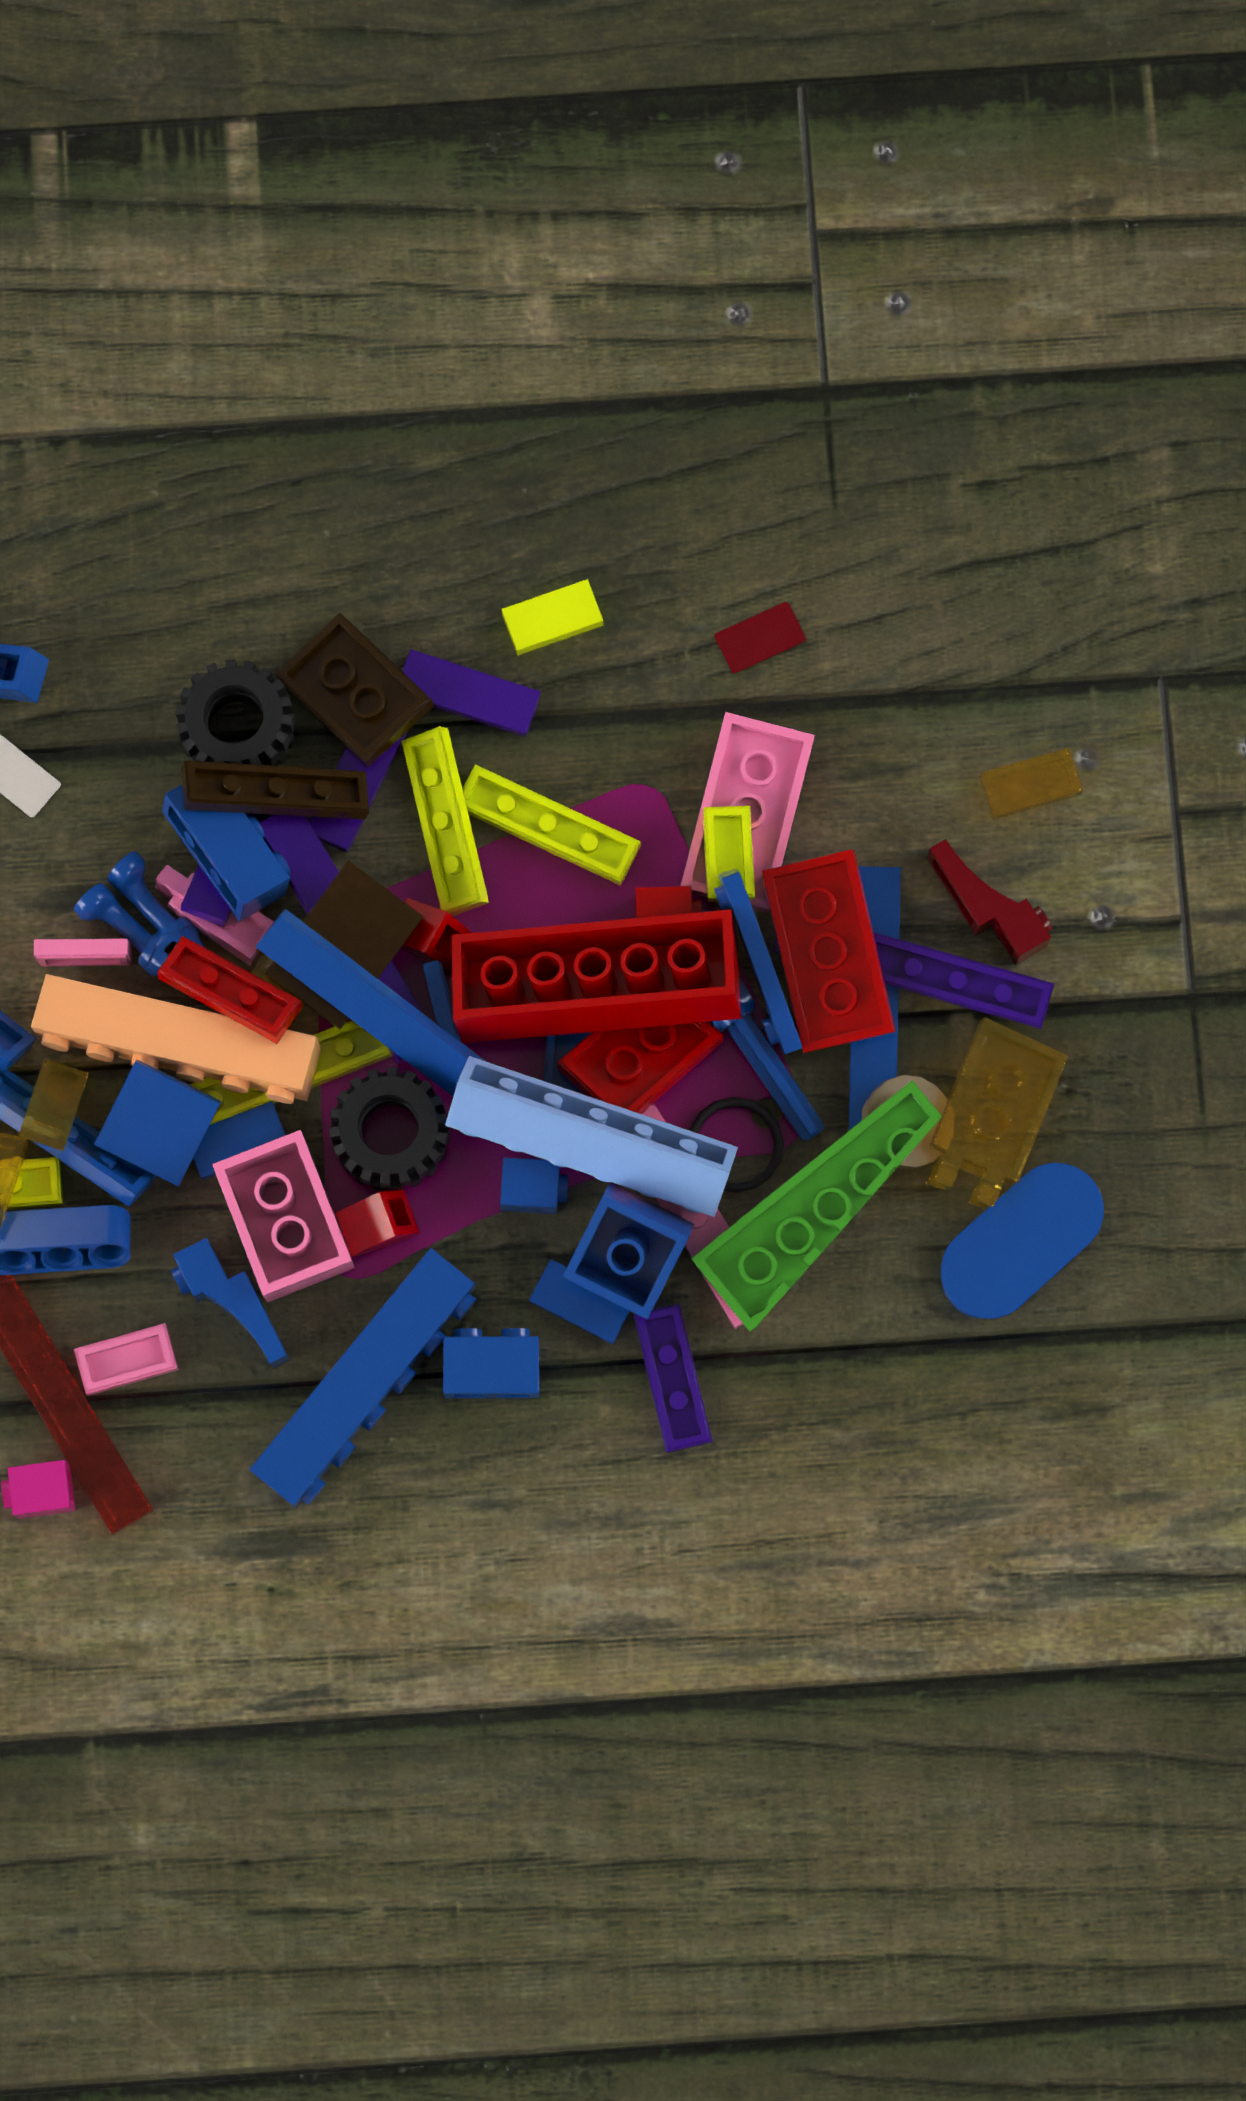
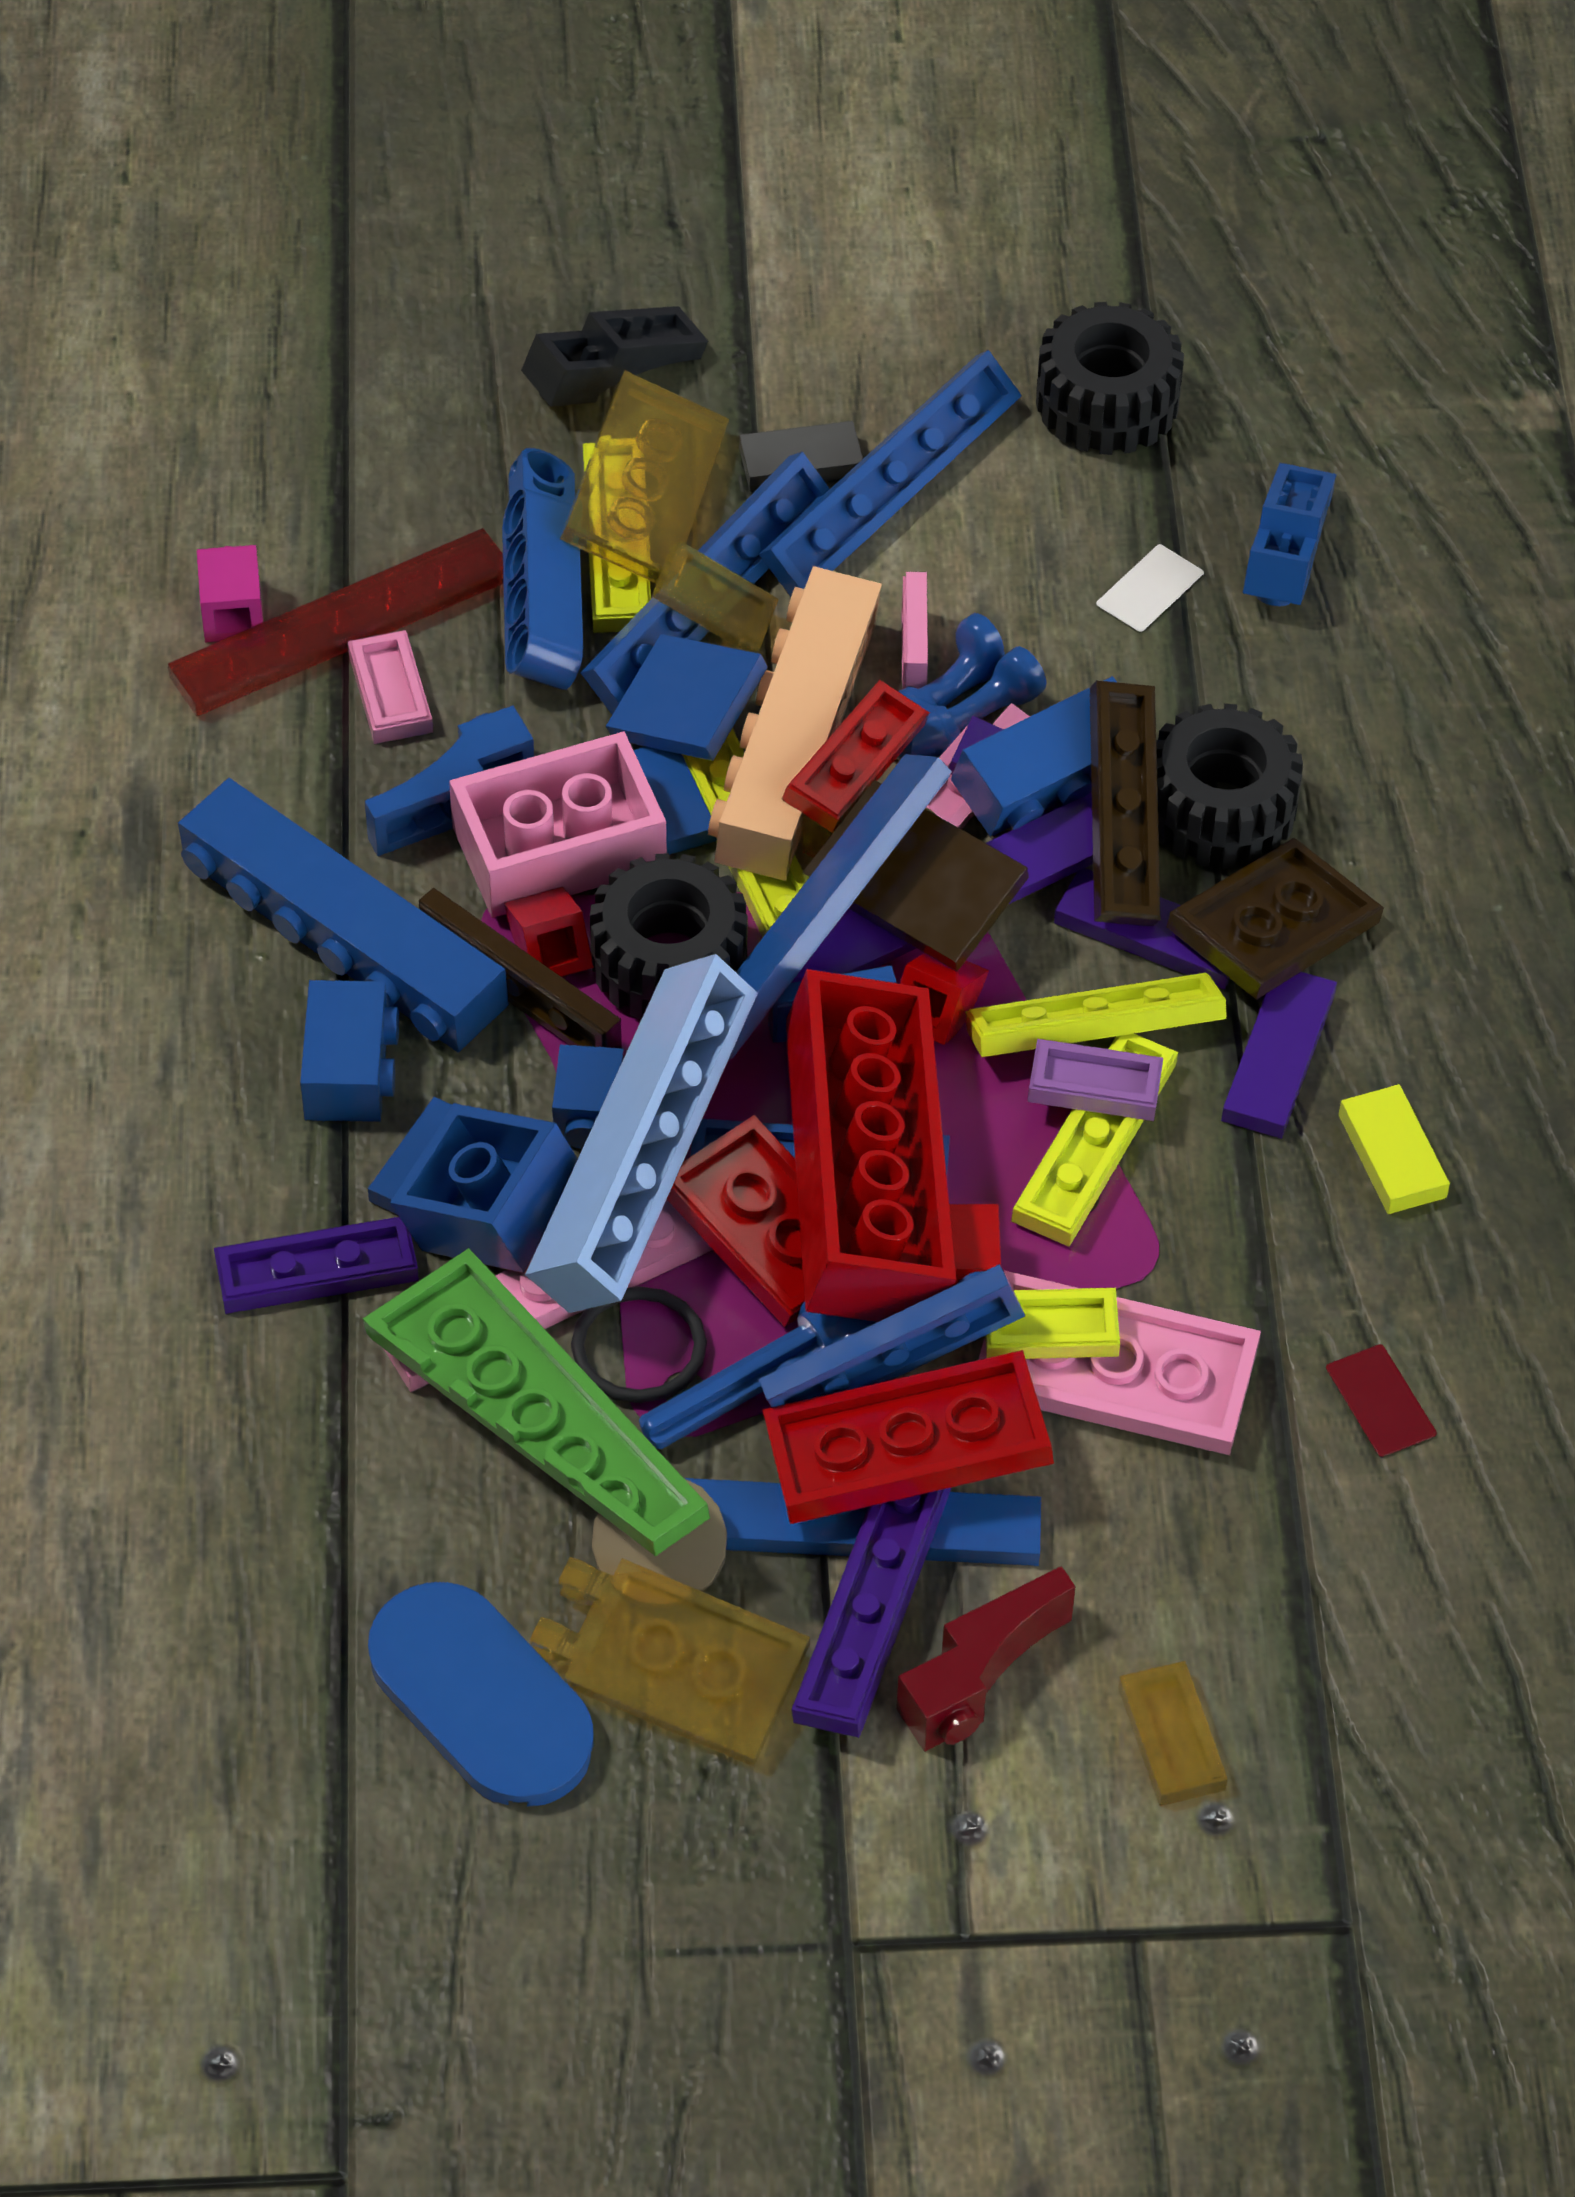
camera: 90 degrees right, 25 degrees down
none -> dark brown tile [419,887,622,1049]
none -> medium lavender tile [1027,1039,1163,1121]

